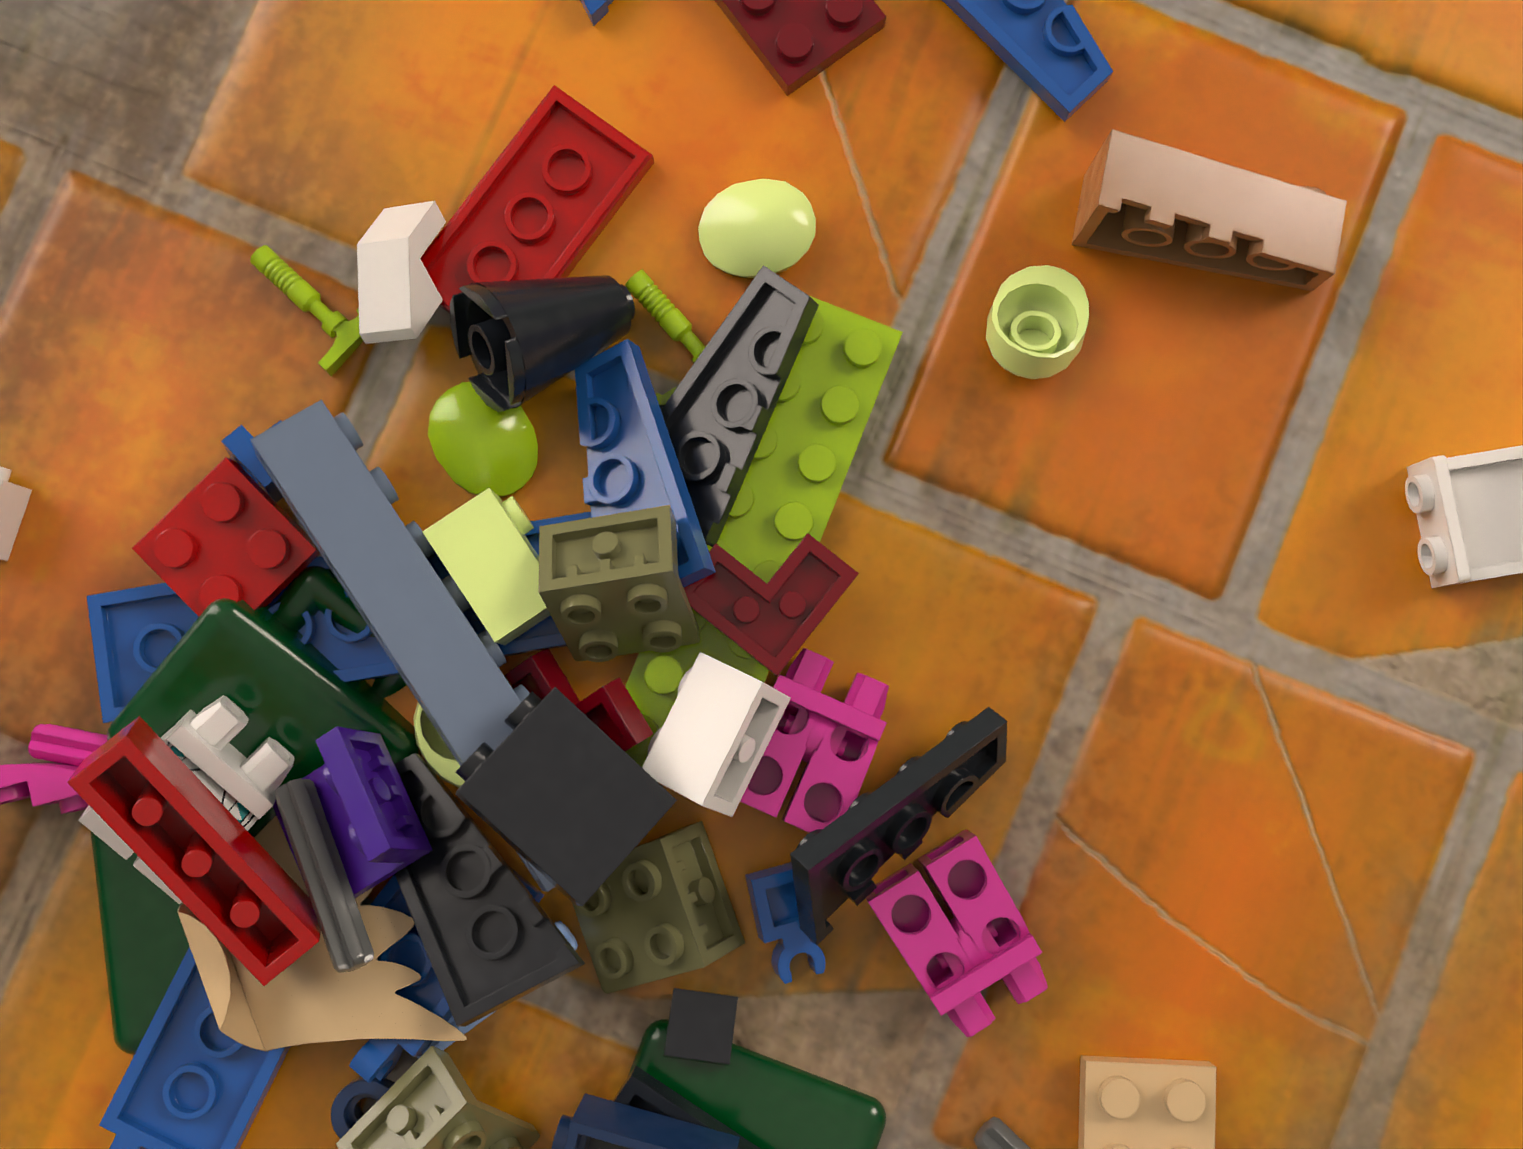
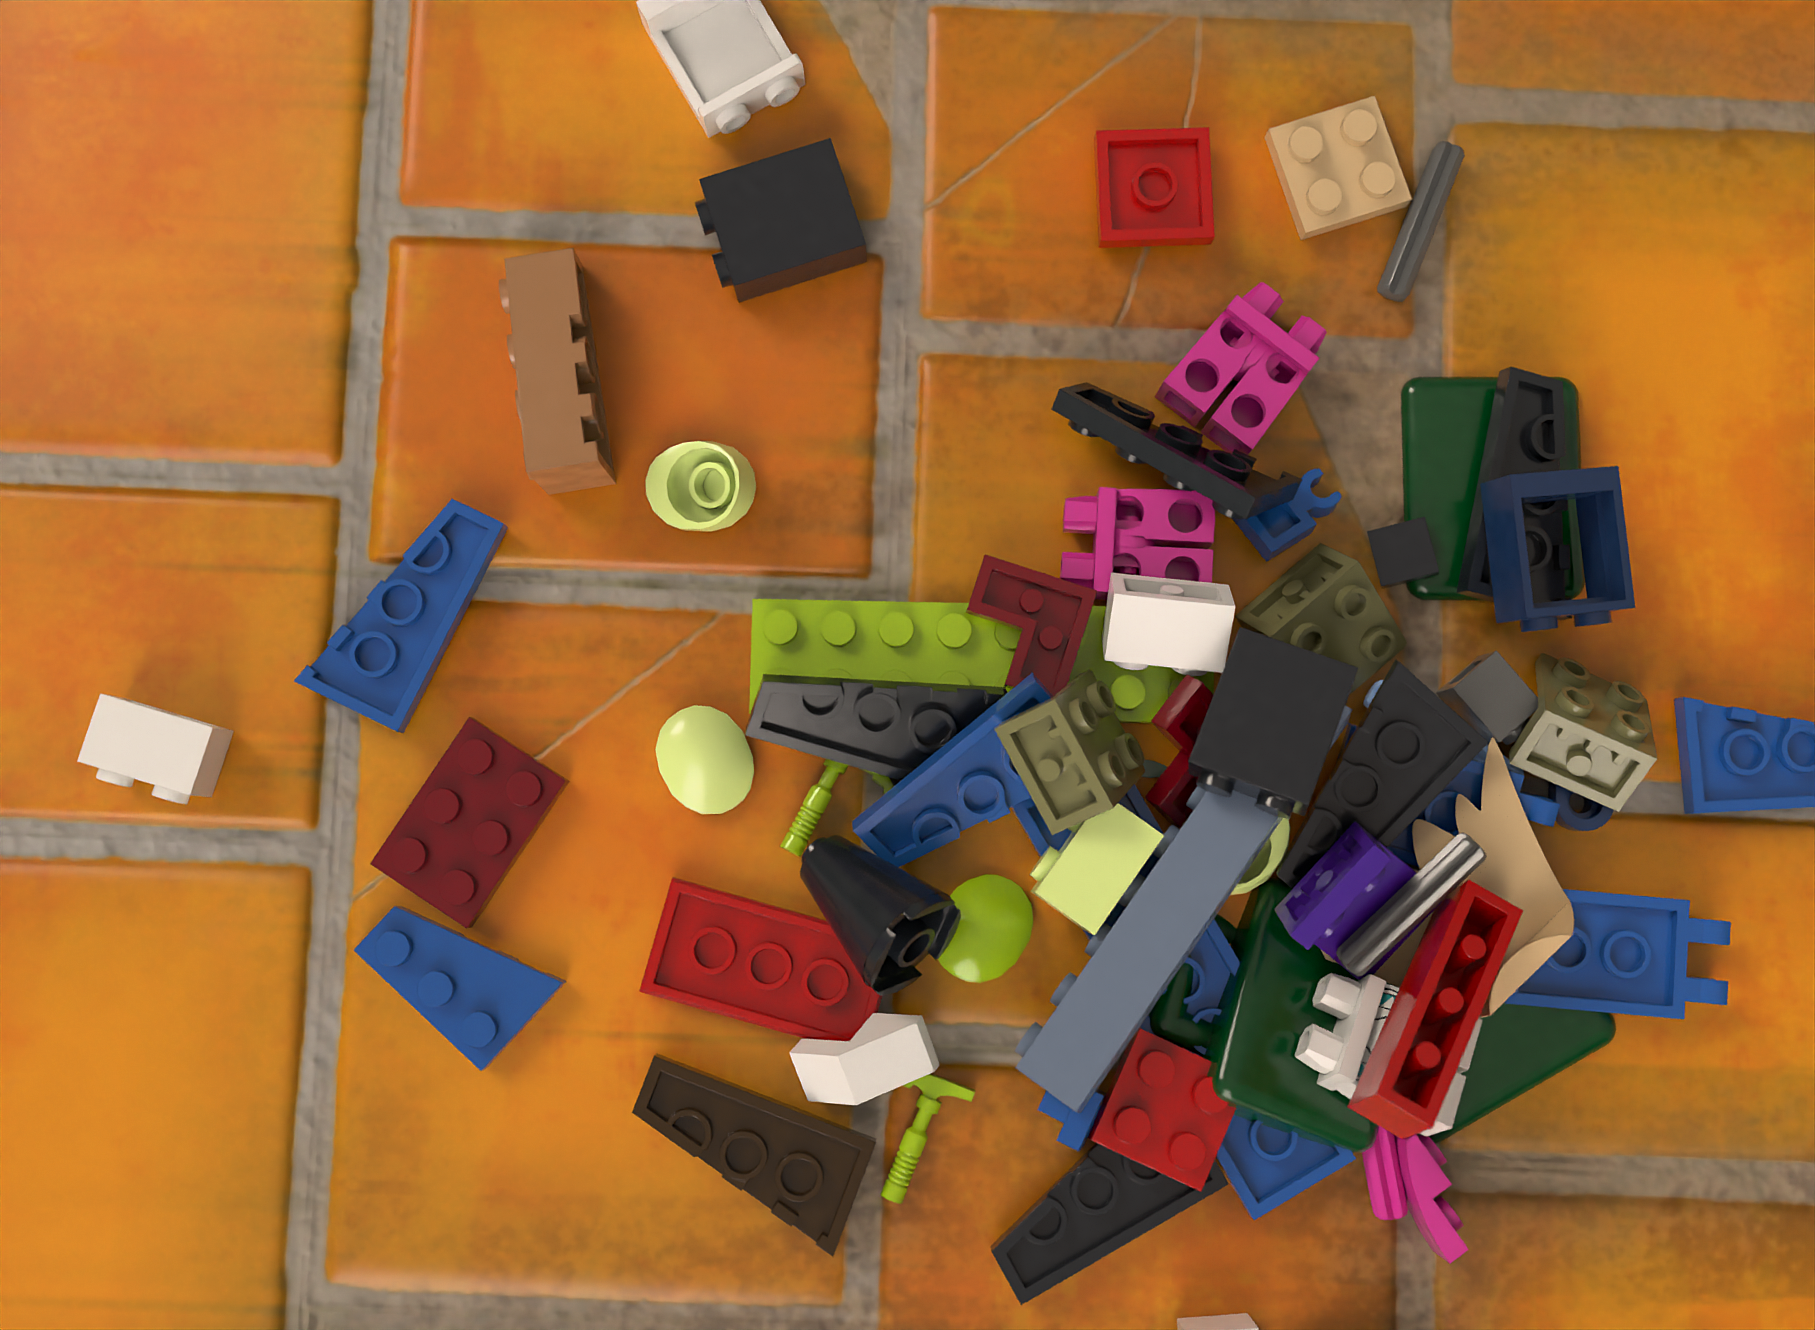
camera: 110 degrees left, 0 degrees up
none -> dark brown wing [632,1053,876,1257]
none -> black brick [694,138,867,303]
none -> black wing [990,1143,1228,1305]
none -> red plate [1094,127,1215,248]
none -> sand green piece [1141,759,1167,778]
none -> dark grey brick [1436,650,1539,745]

